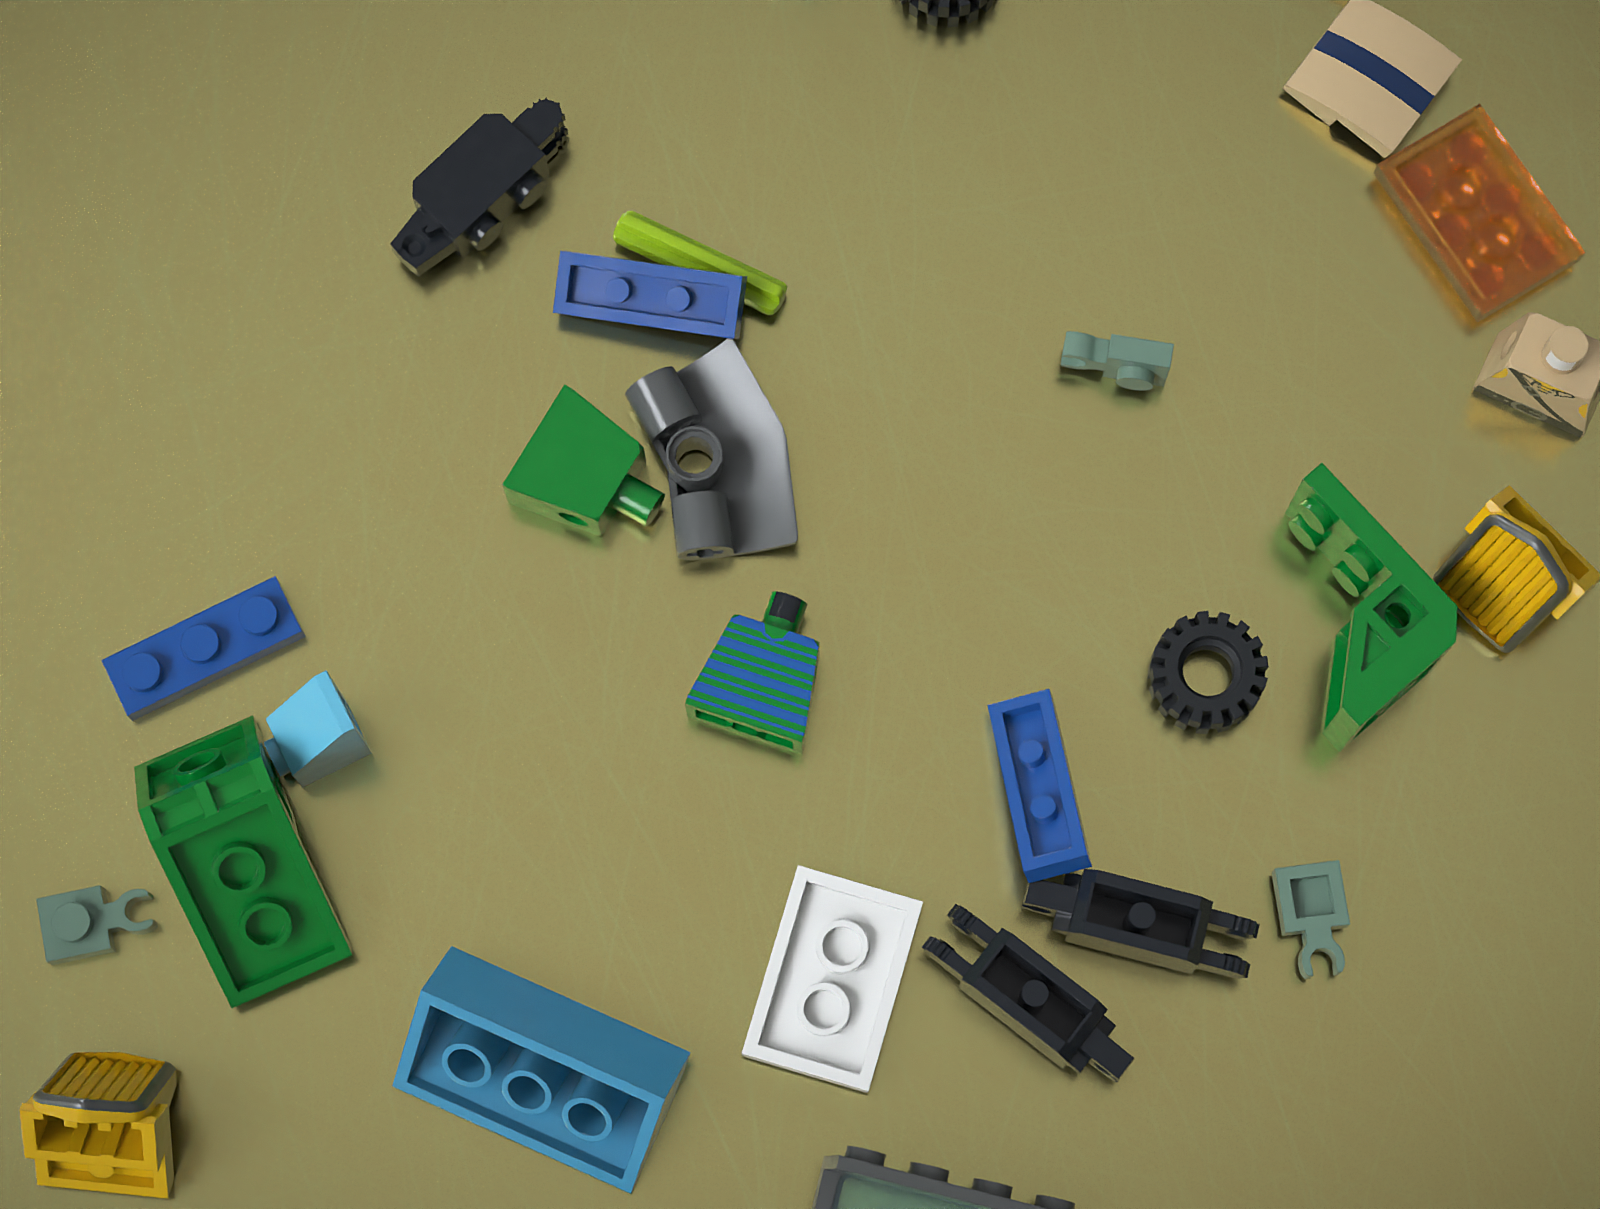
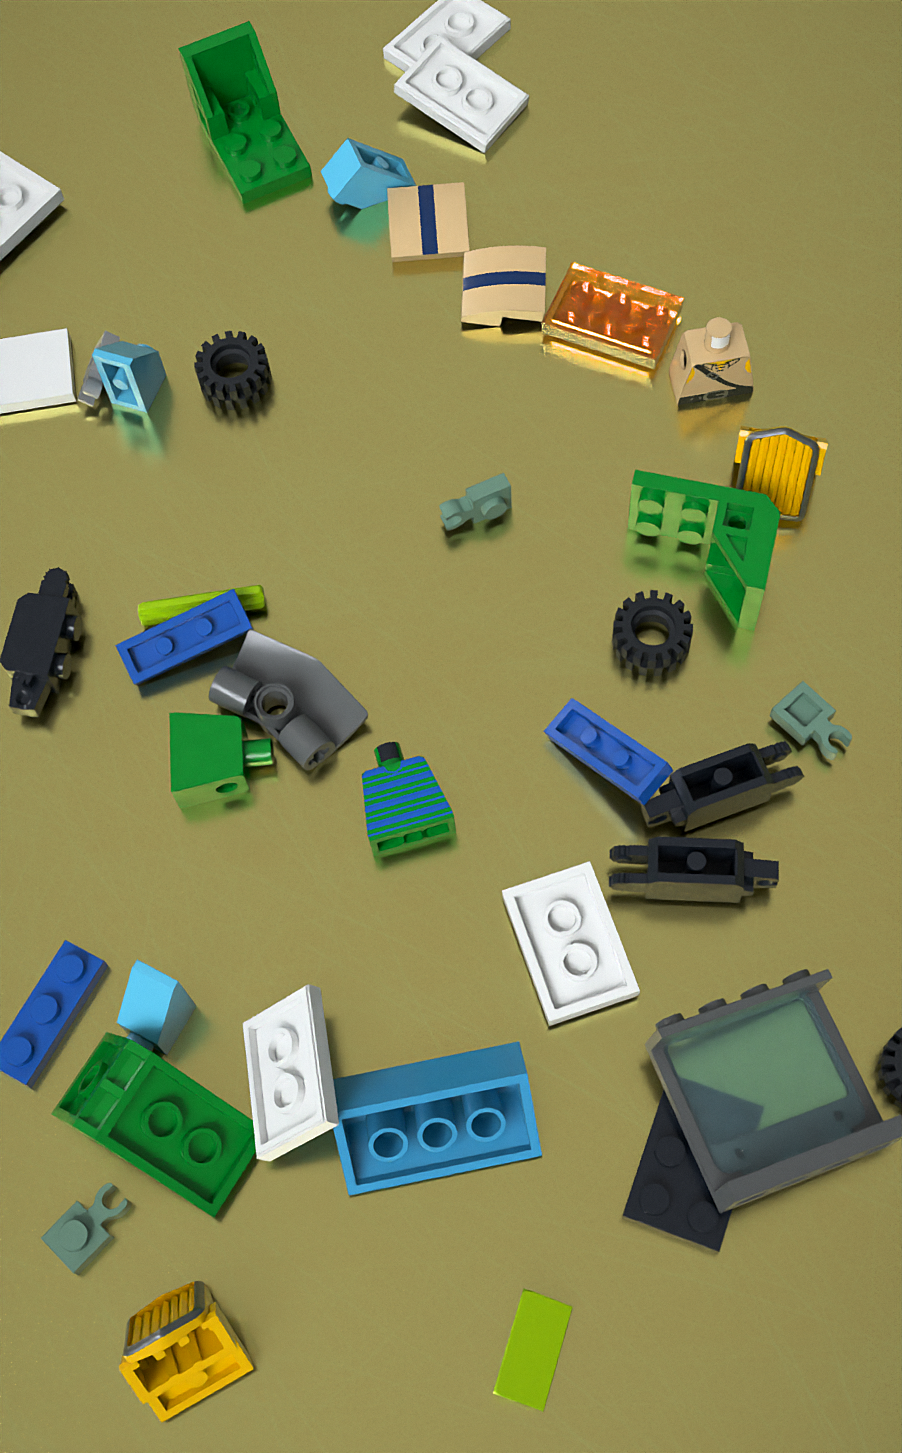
camera: 30 degrees left, 10 degrees down
none -> white tile [243,984,339,1162]

